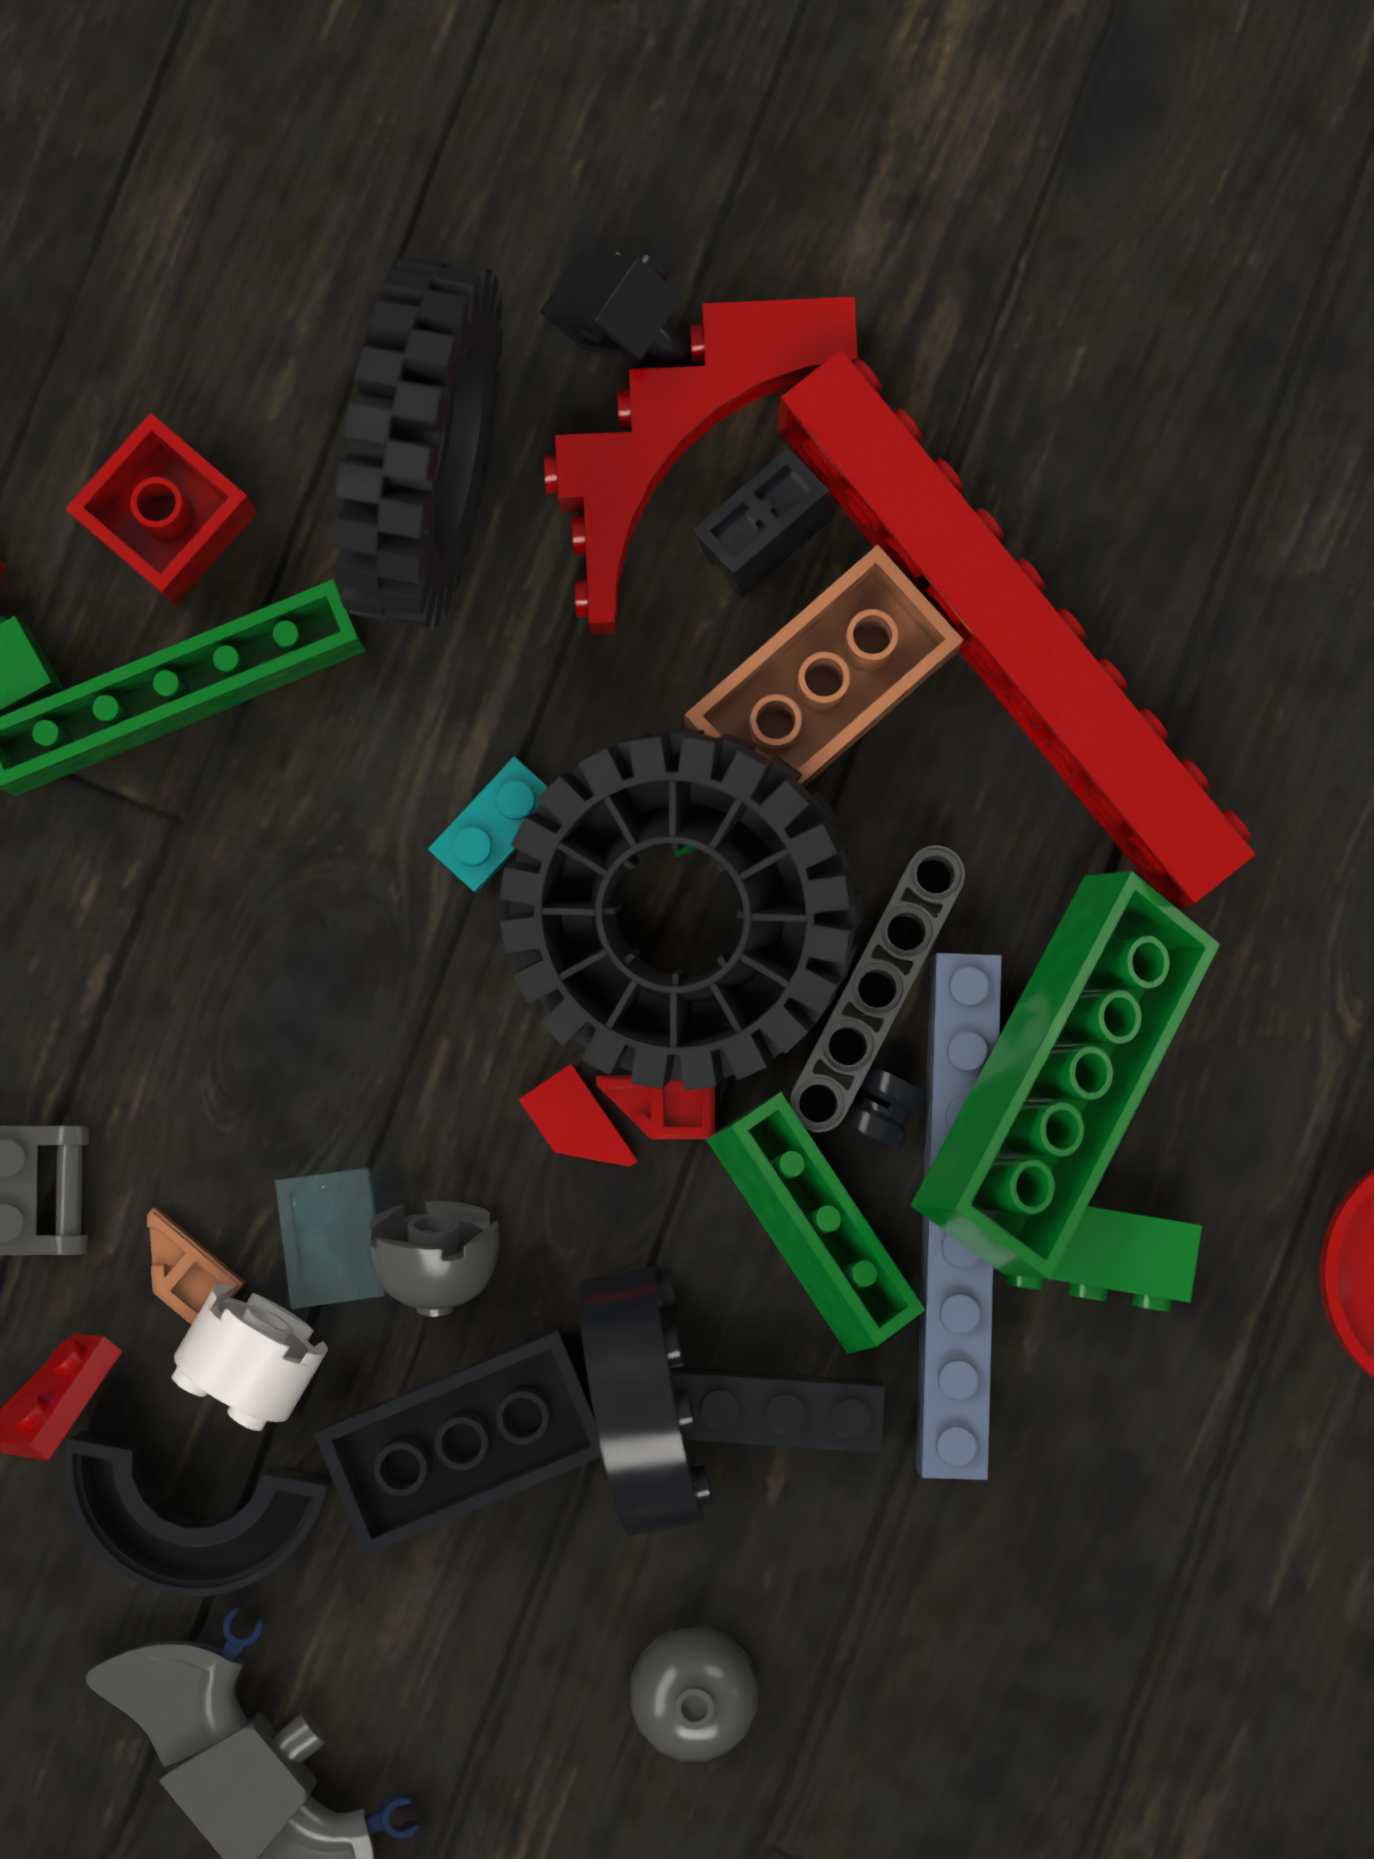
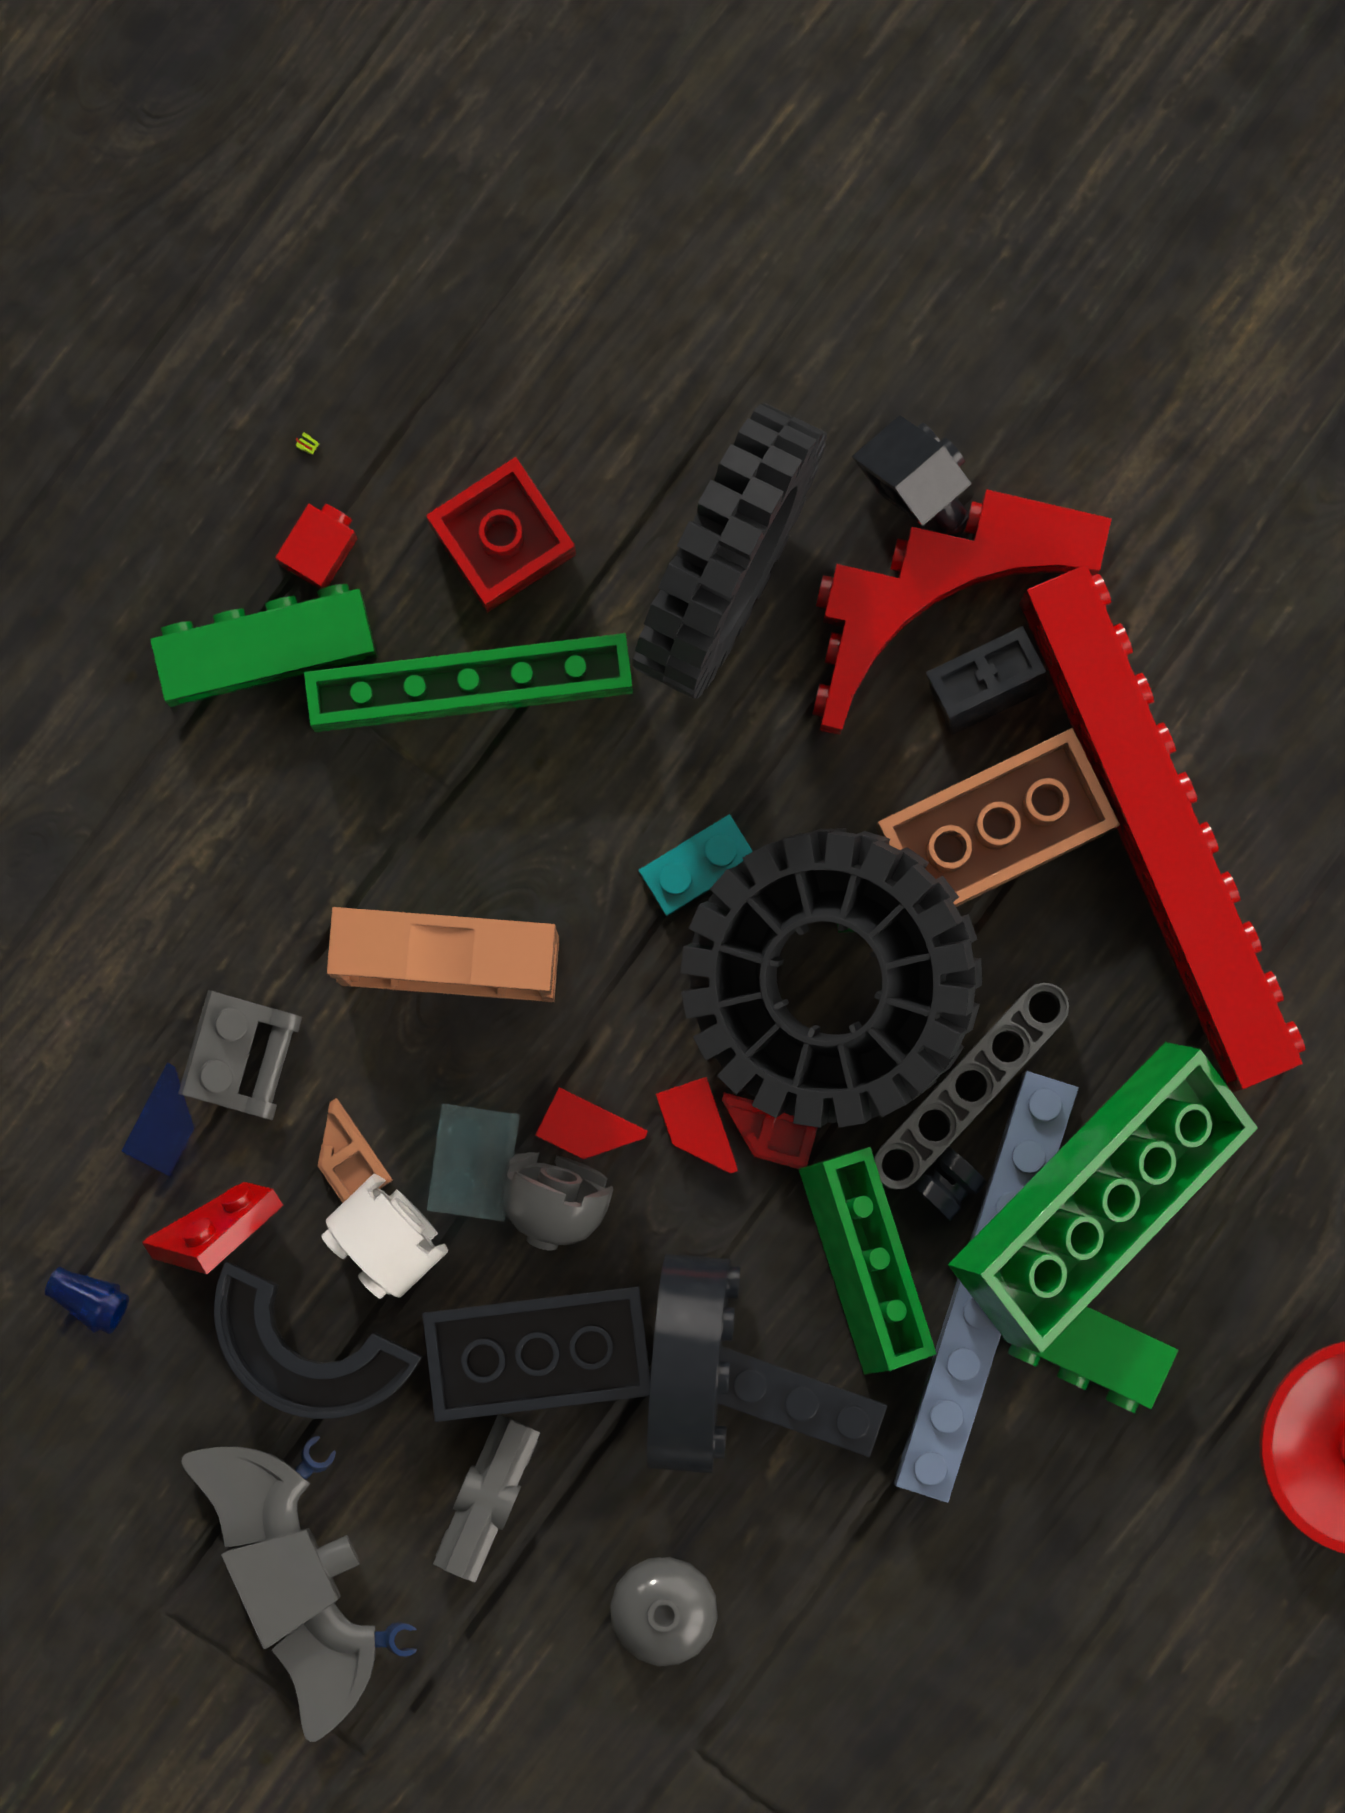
camera: 15 degrees right, 0 degrees up
none -> nougat tile [327,907,559,1002]
none -> dark grey piece [433,1414,540,1582]
none -> red tile [535,1087,648,1159]

